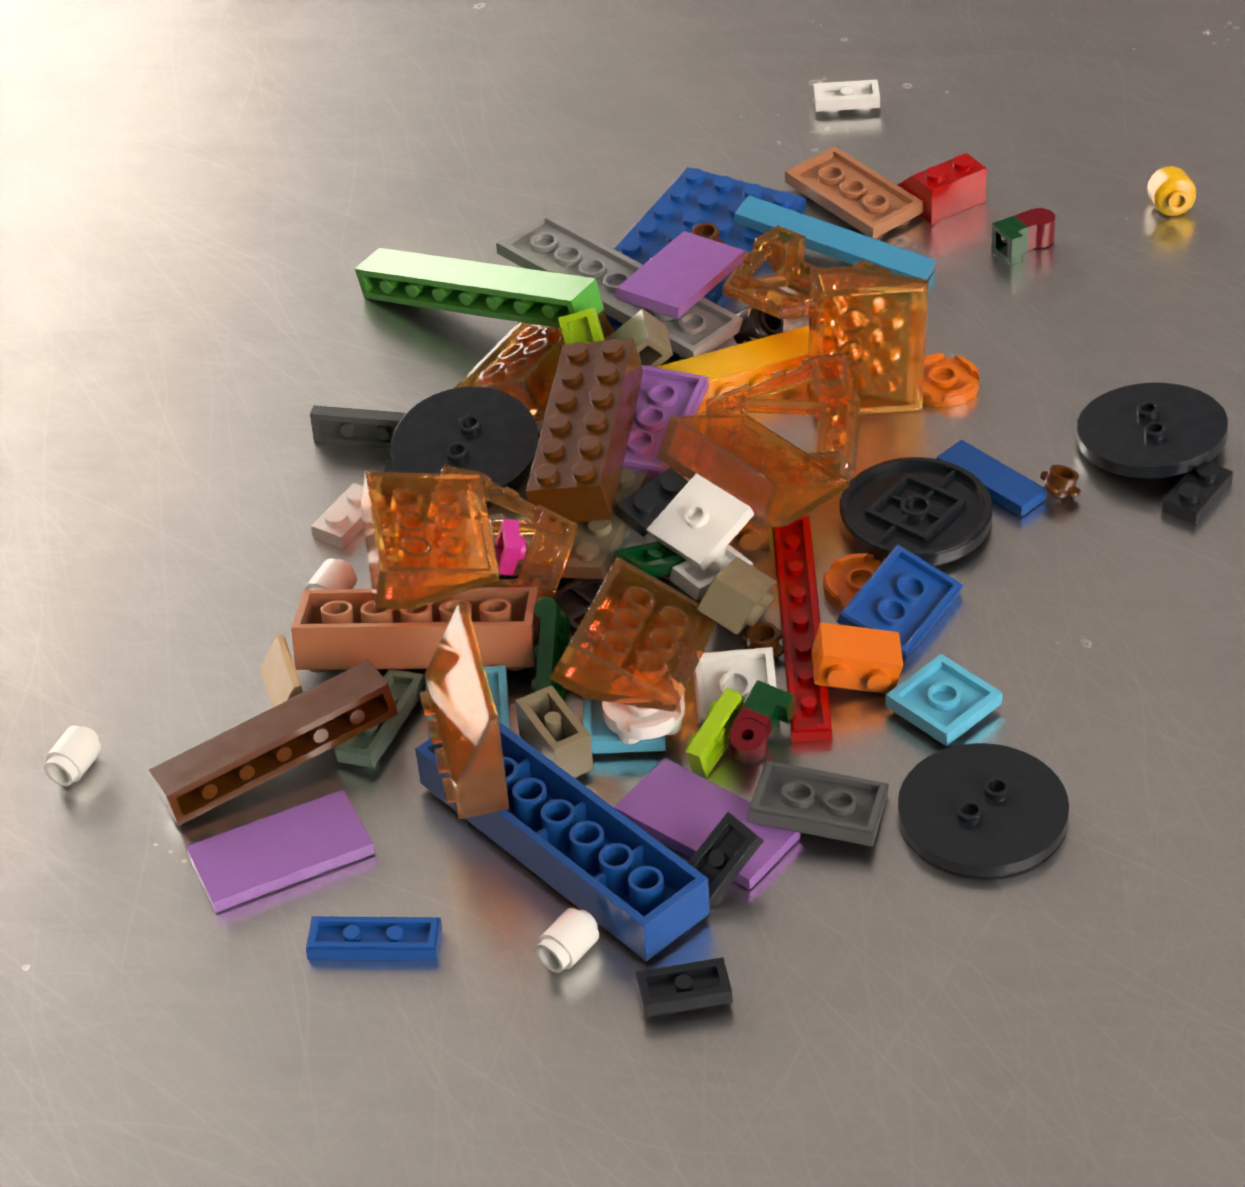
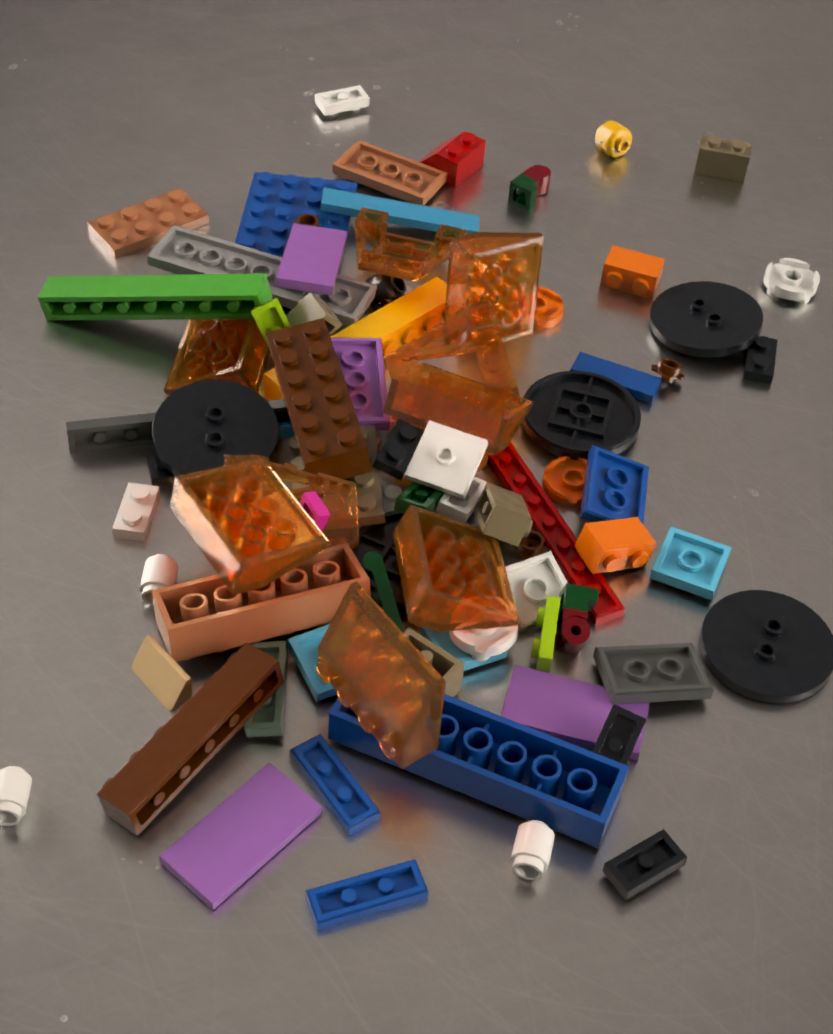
camera: 30 degrees left, 5 degrees up
none -> nougat plate [87,188,209,259]
none -> blue tile [290,734,380,836]
none -> orange brick [600,245,665,299]

